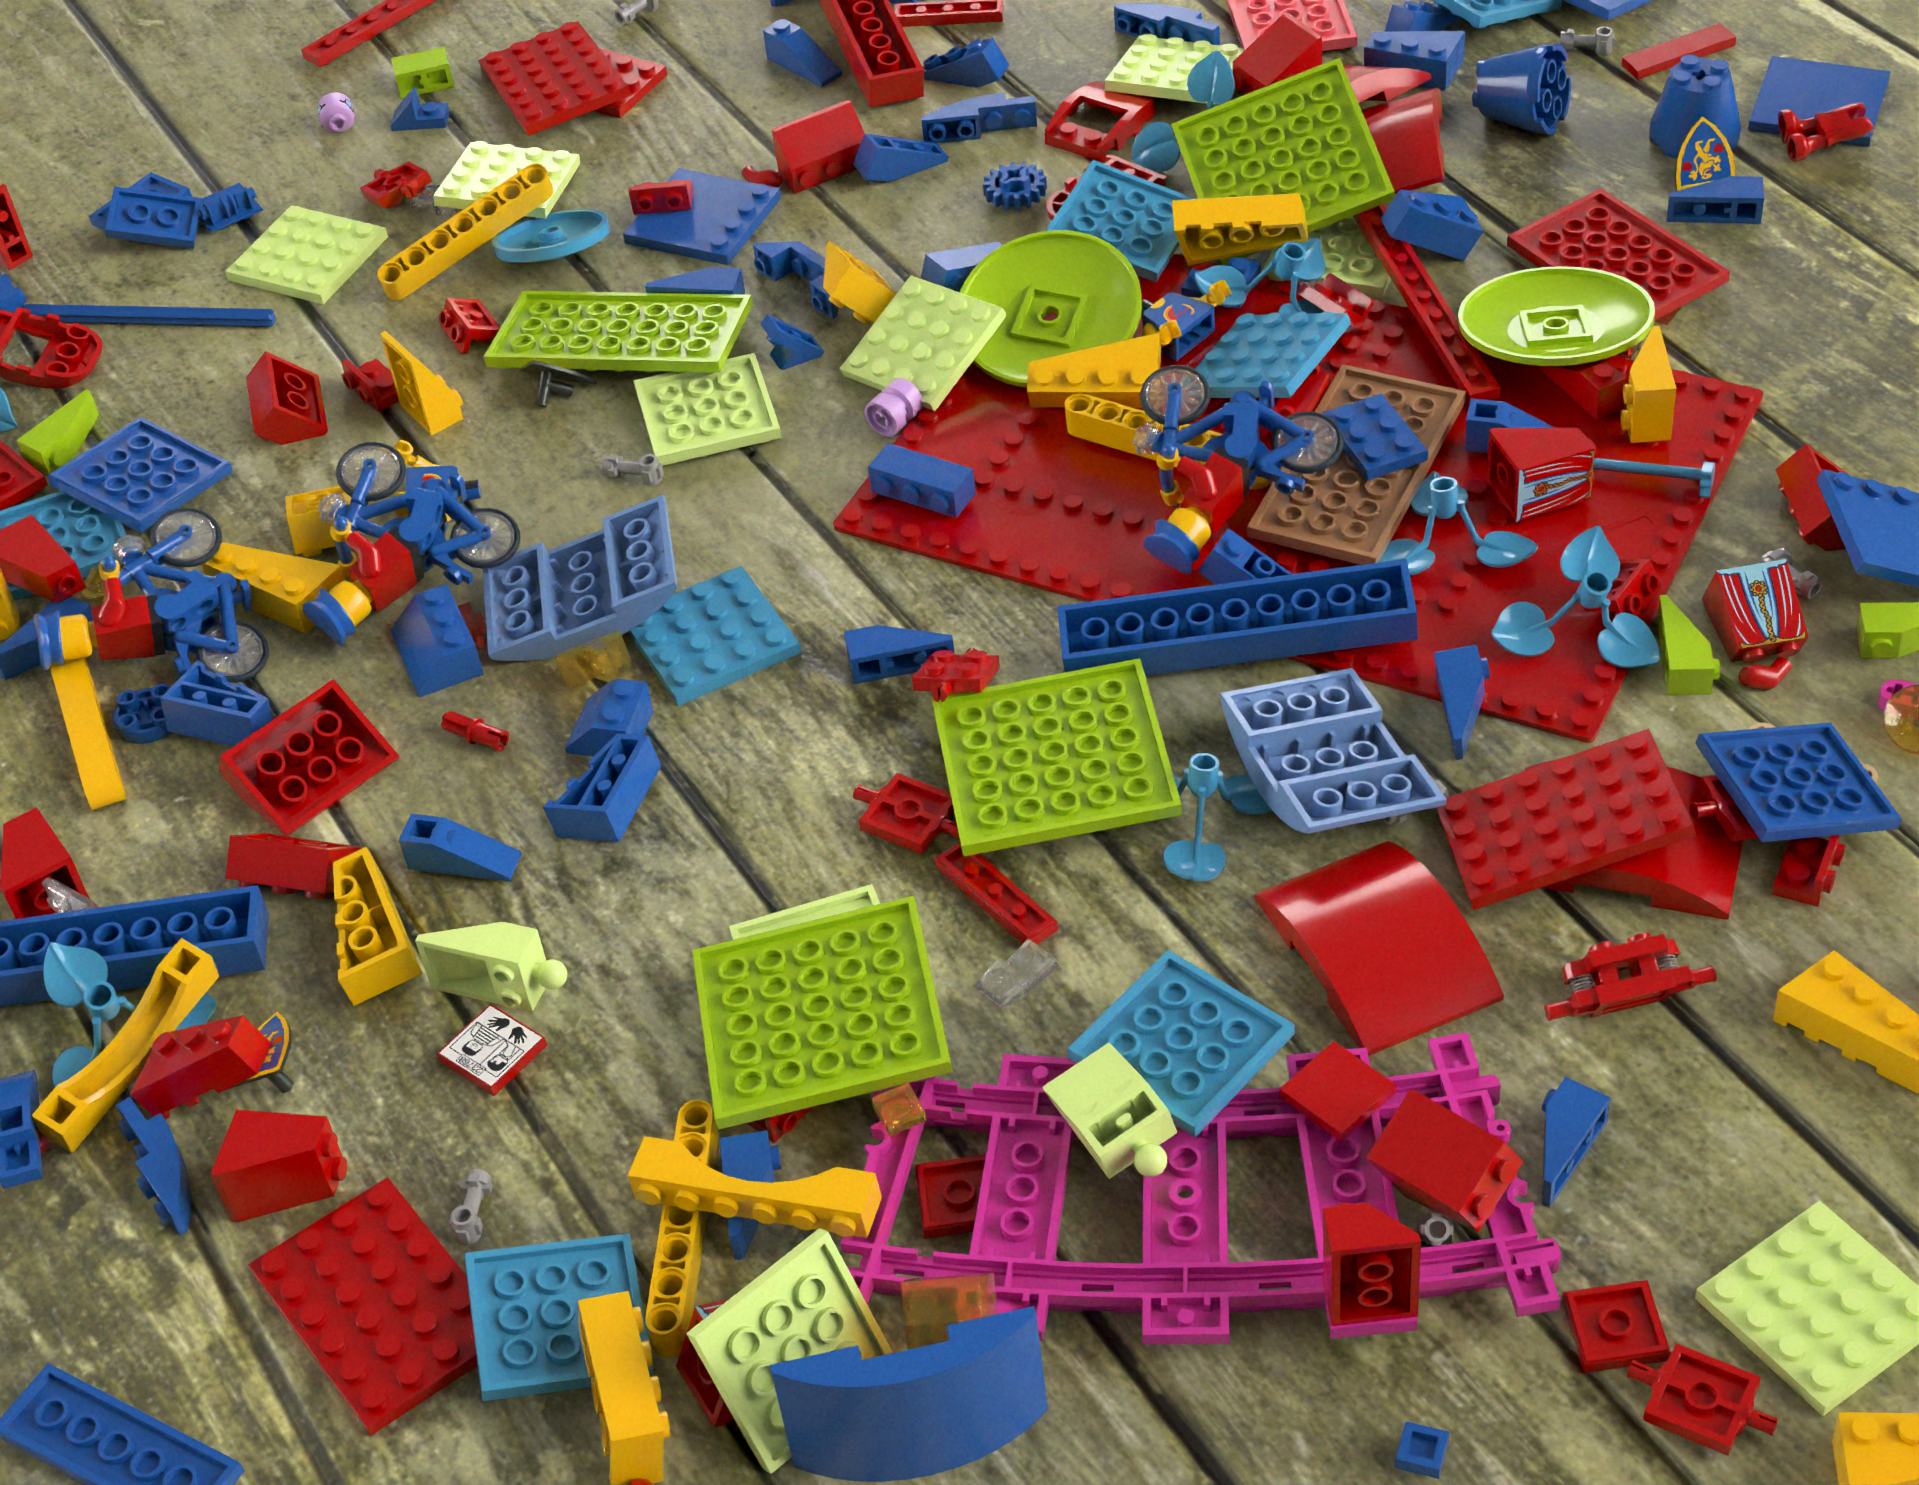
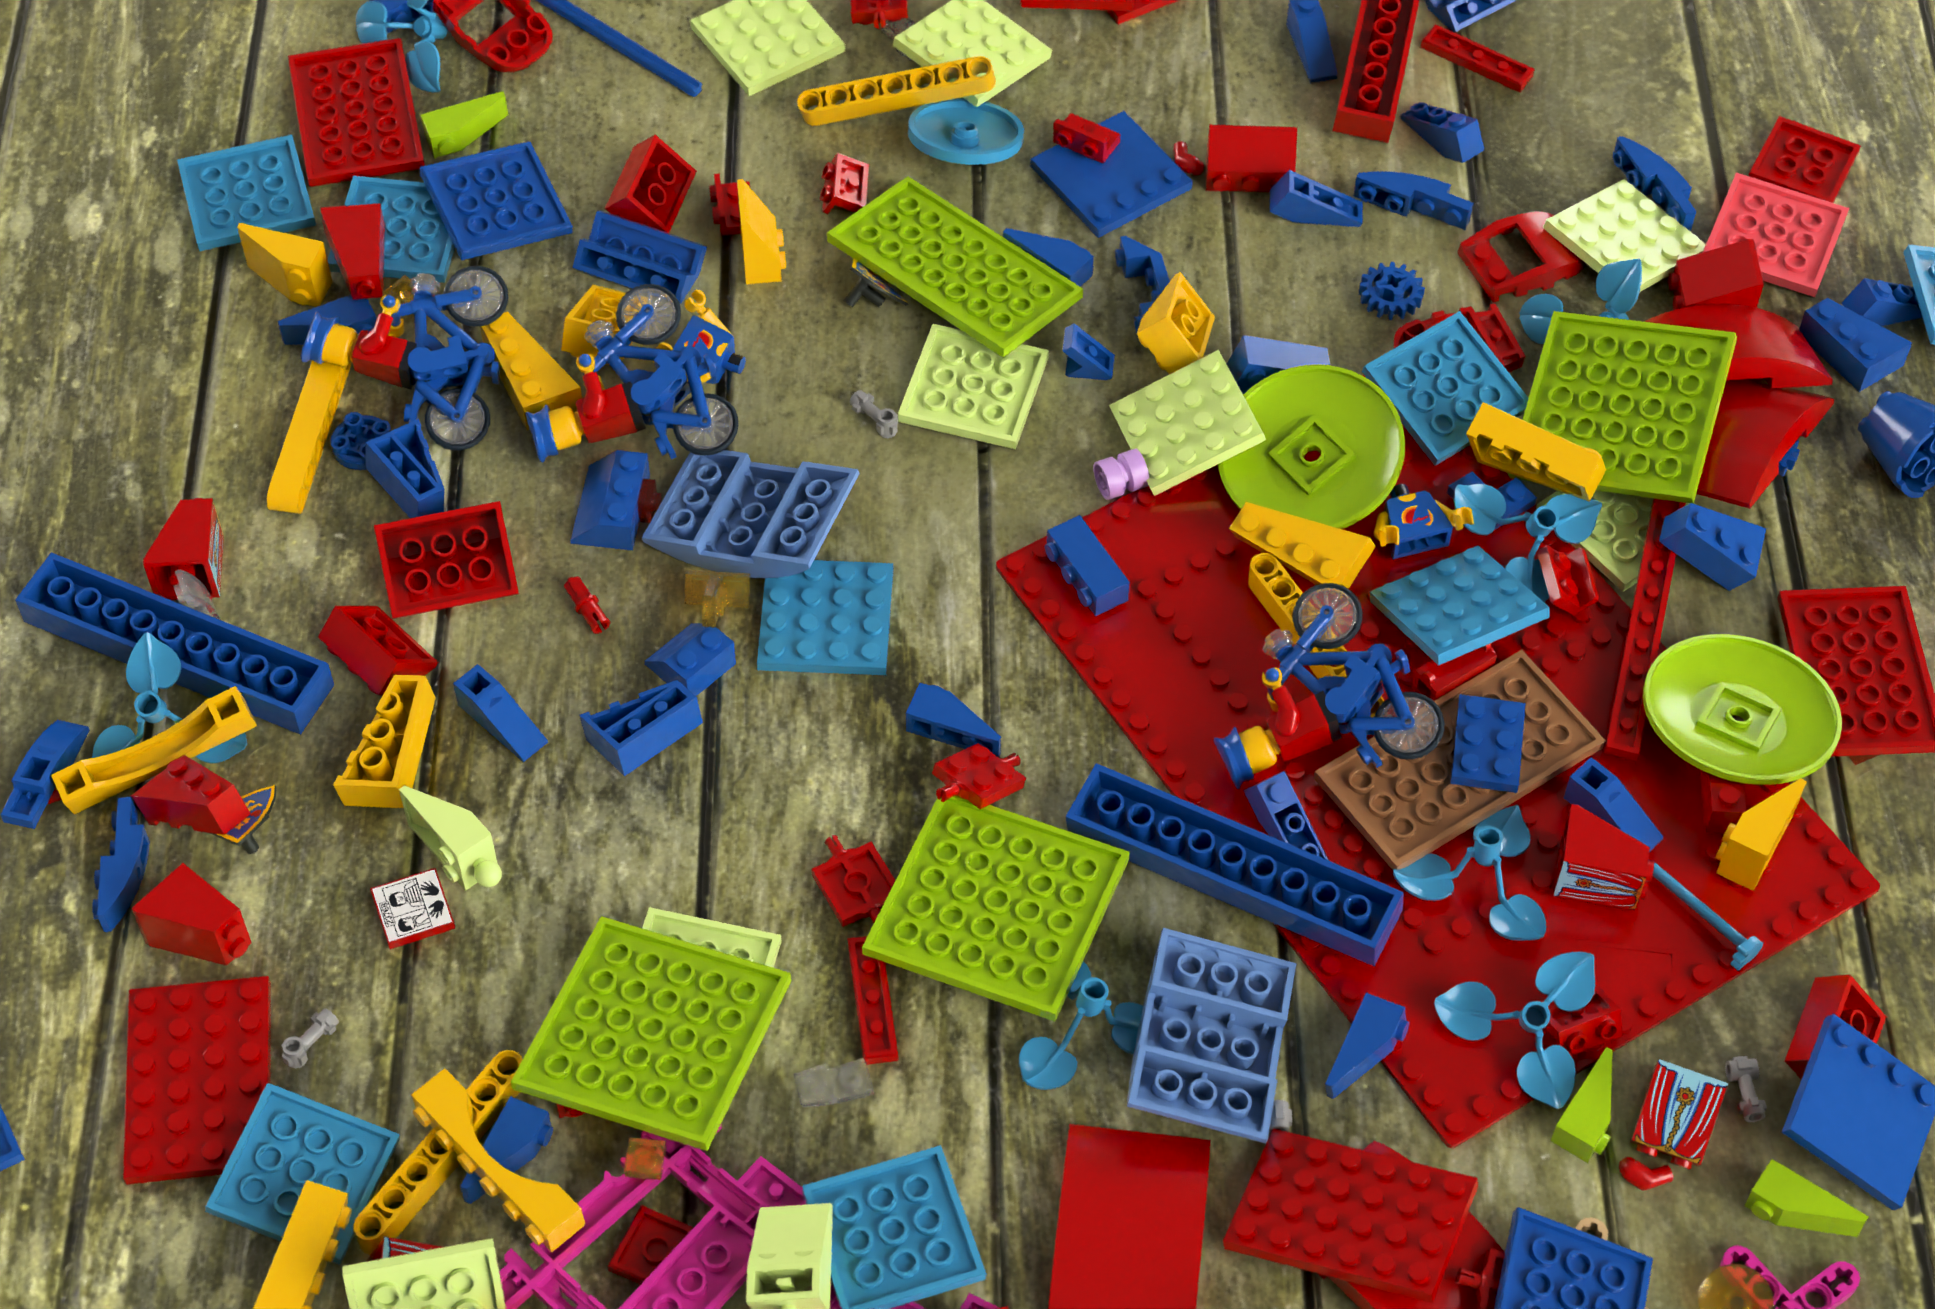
camera: 25 degrees right, 10 degrees up
none -> blue slope [572,211,707,304]

